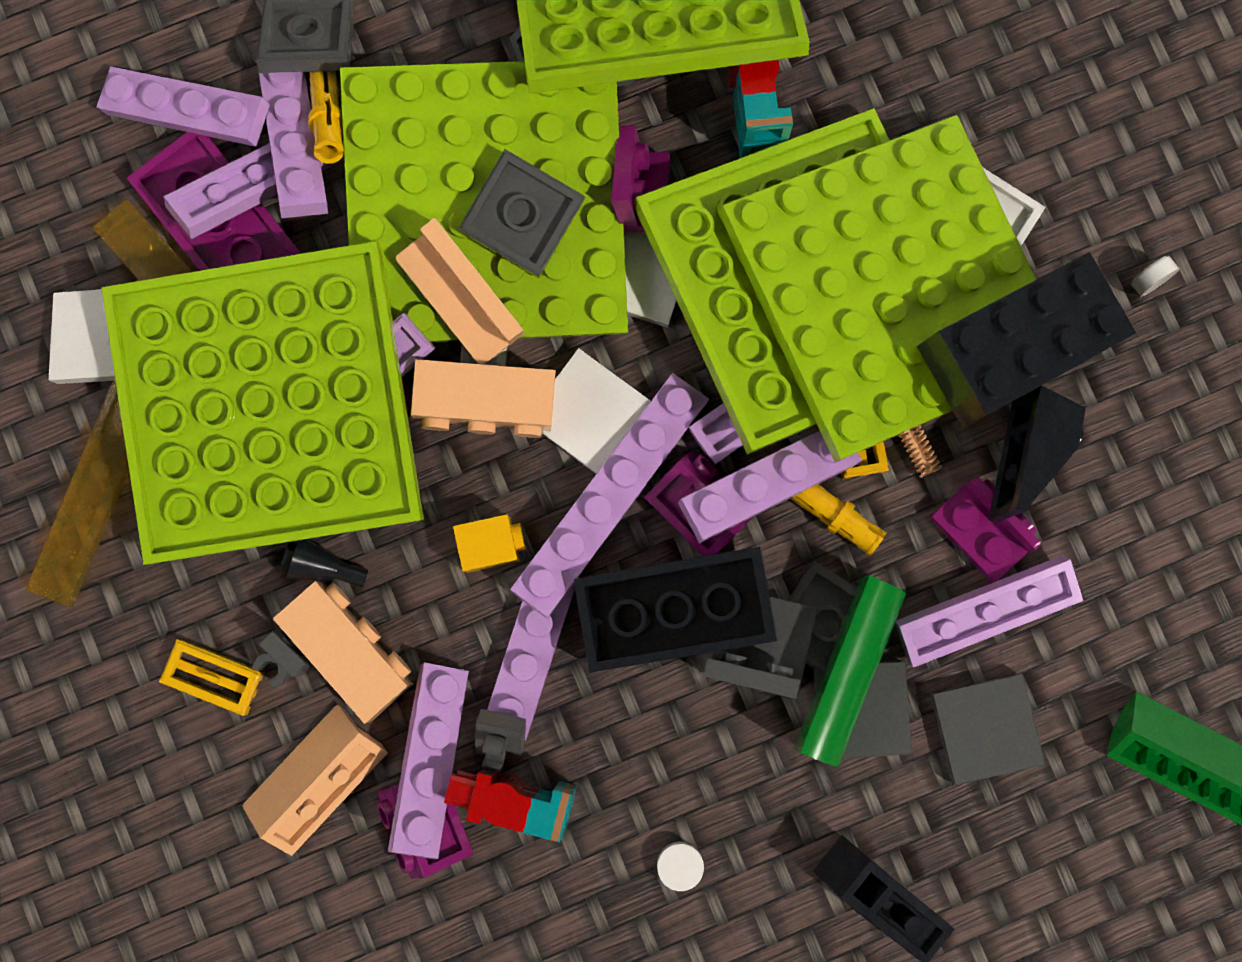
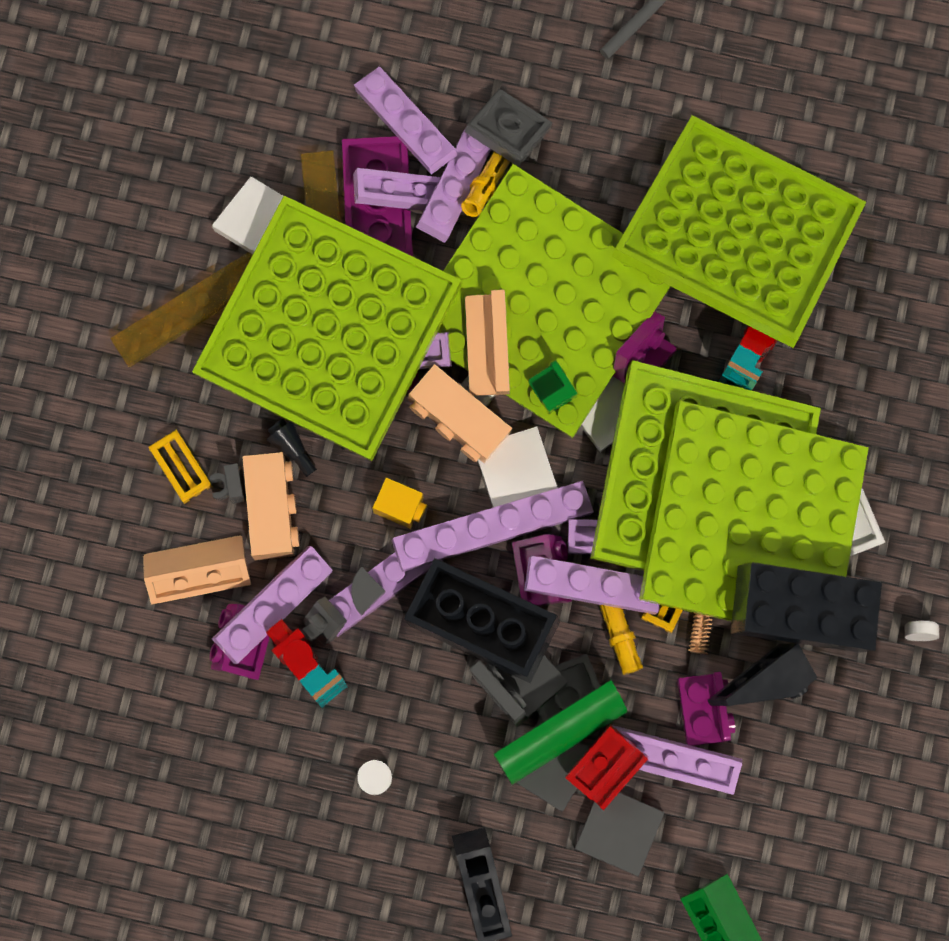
camera: 35 degrees right, 5 degrees down
dark grey tile [458,149,585,278] -> none
none -> dark grey tile [351,567,386,616]
none -> green panel [528,360,578,414]
none -> red plate [565,724,648,811]

